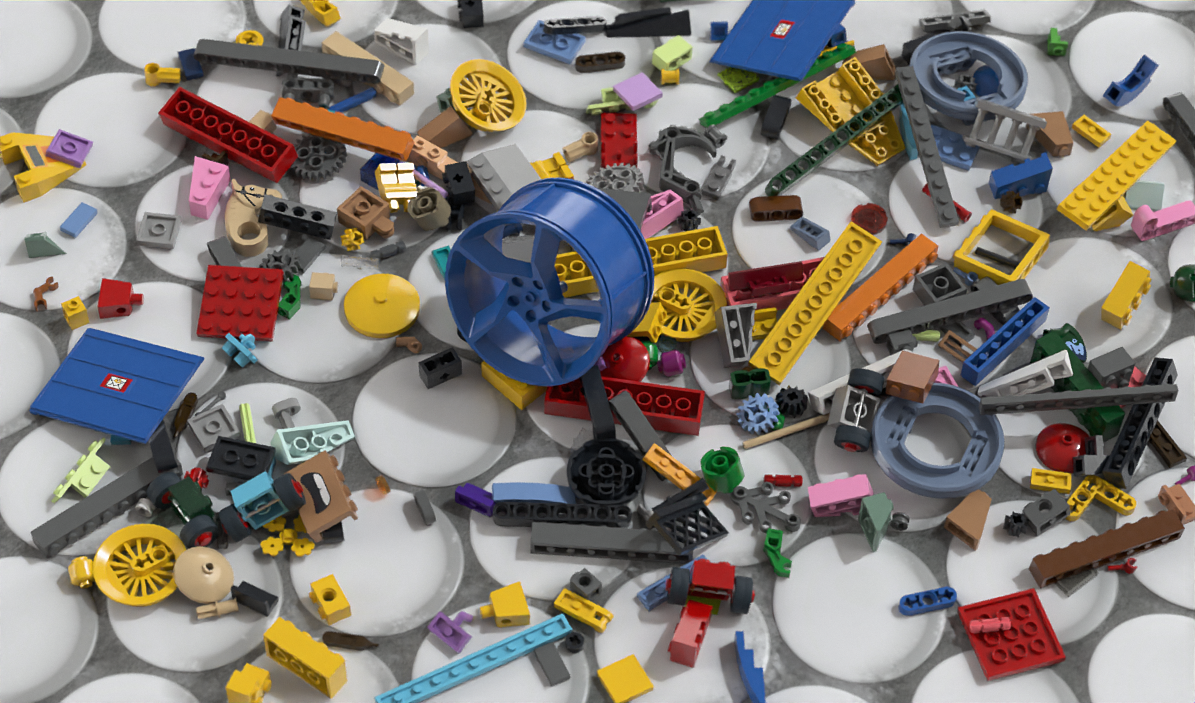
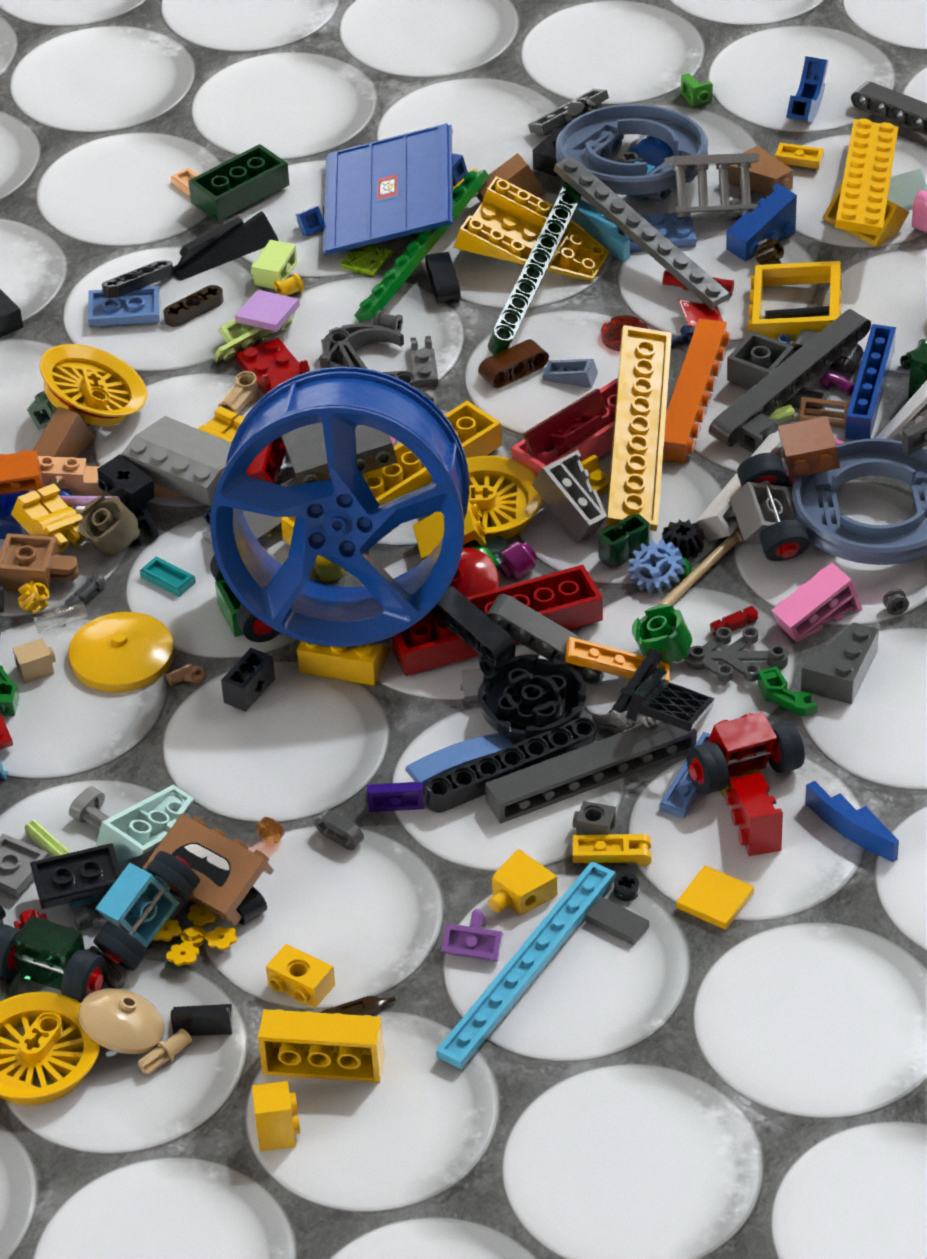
camera: 25 degrees left, 10 degrees down
sand green slope [858,492,893,552] -> none
none -> red sticker [678,299,723,327]
none -> dark grey wedge [801,622,879,704]

